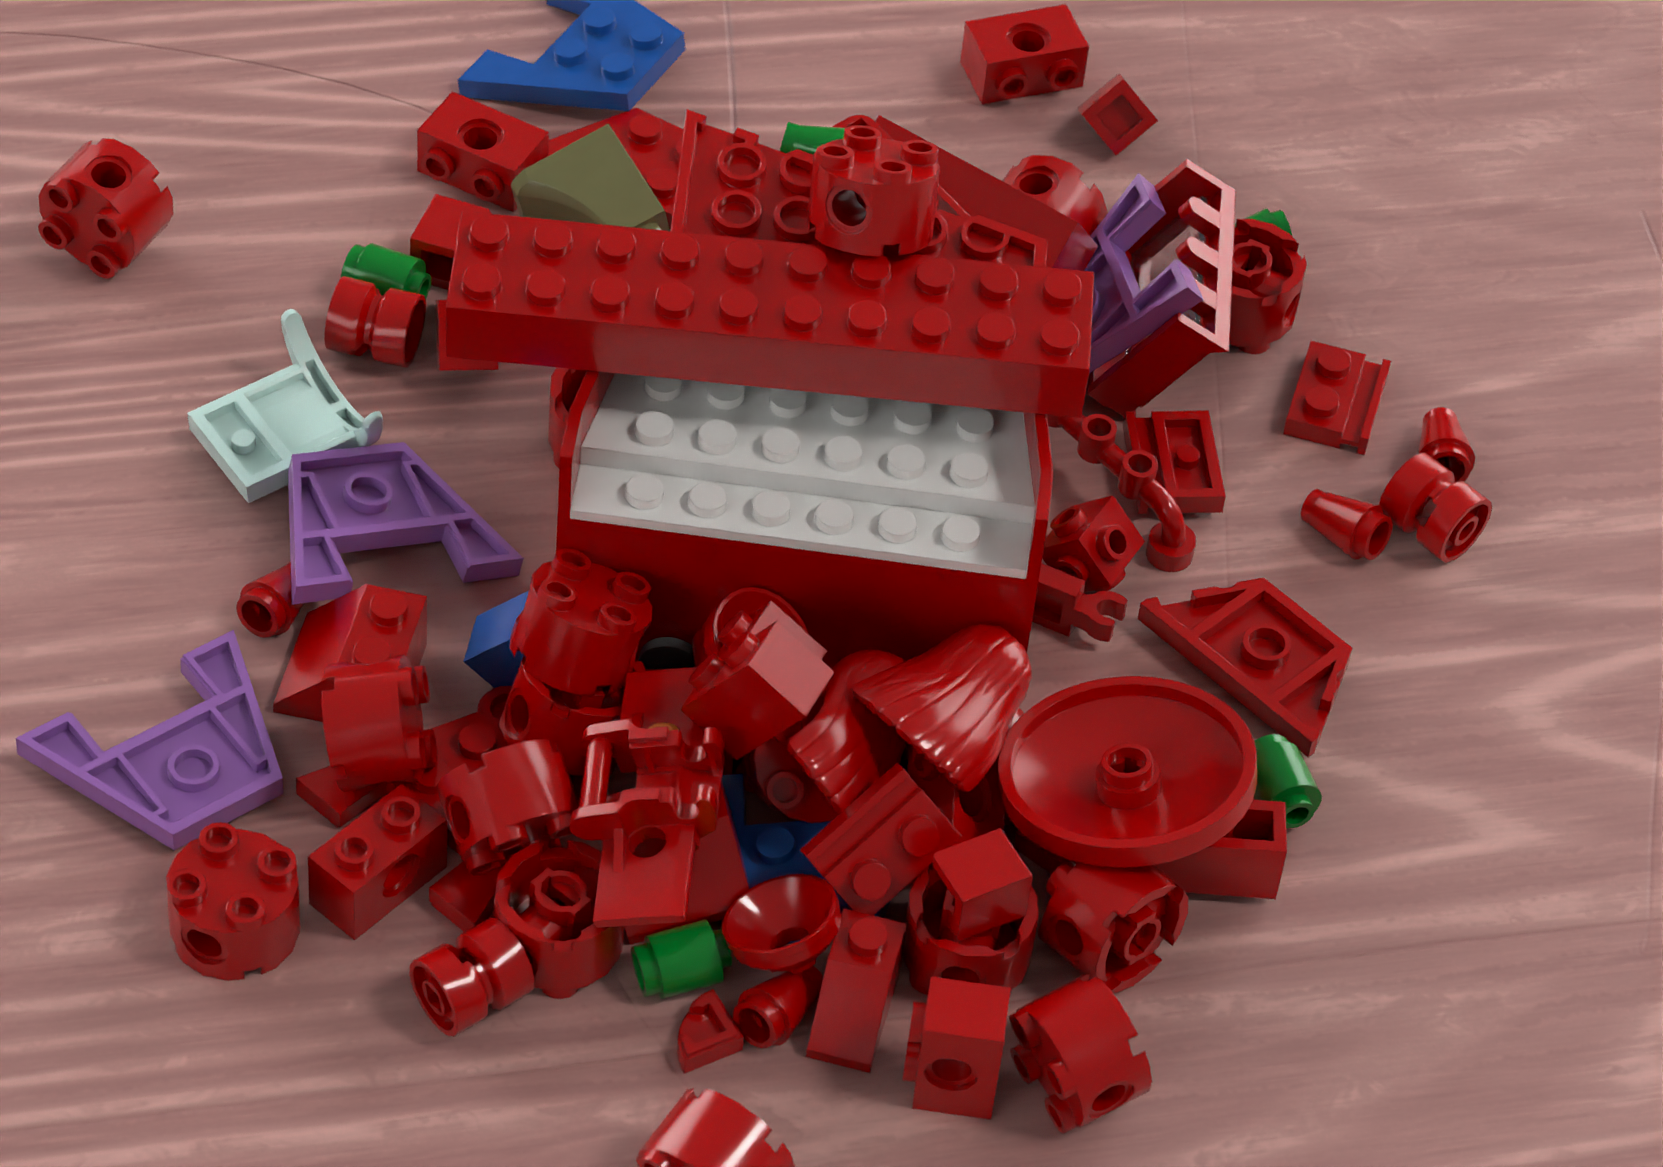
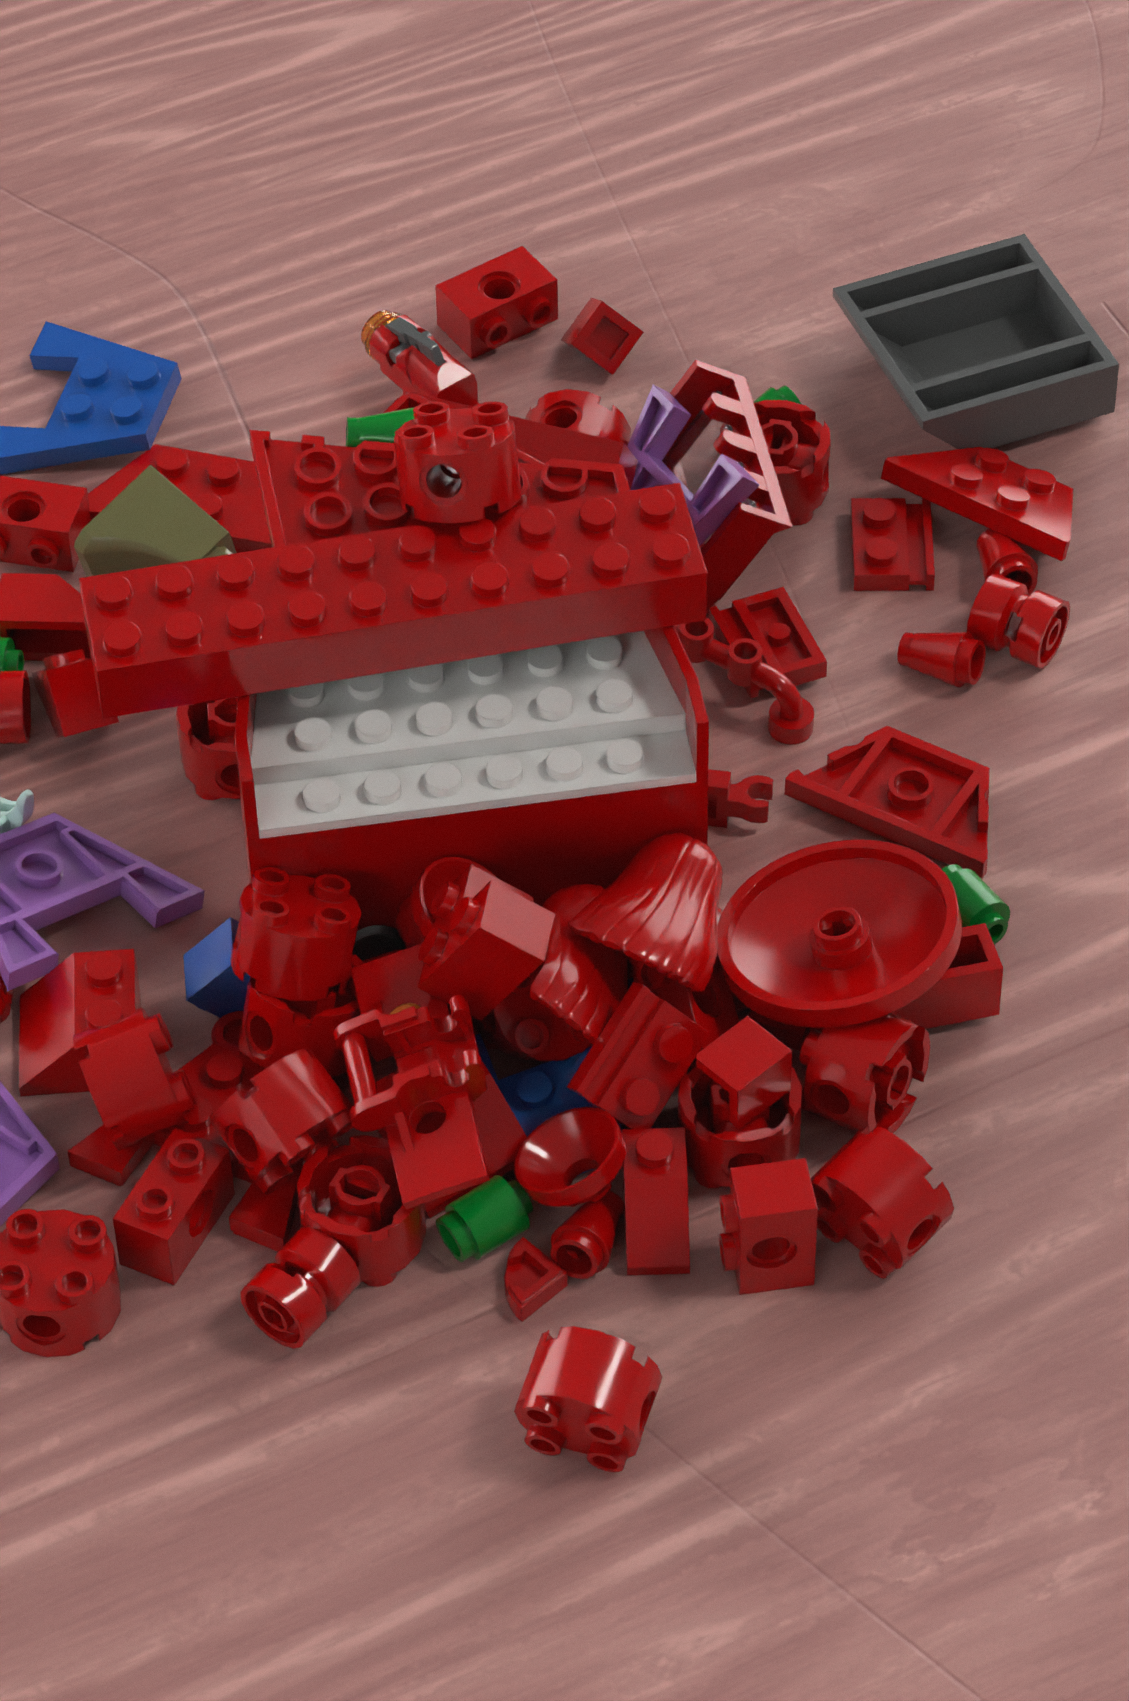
camera: 10 degrees left, 0 degrees up
red brick [1042,495,1145,593] -> none
none -> red plate [361,310,479,407]
none -> dark grey slope [833,234,1119,449]
none -> red wing [880,447,1074,562]

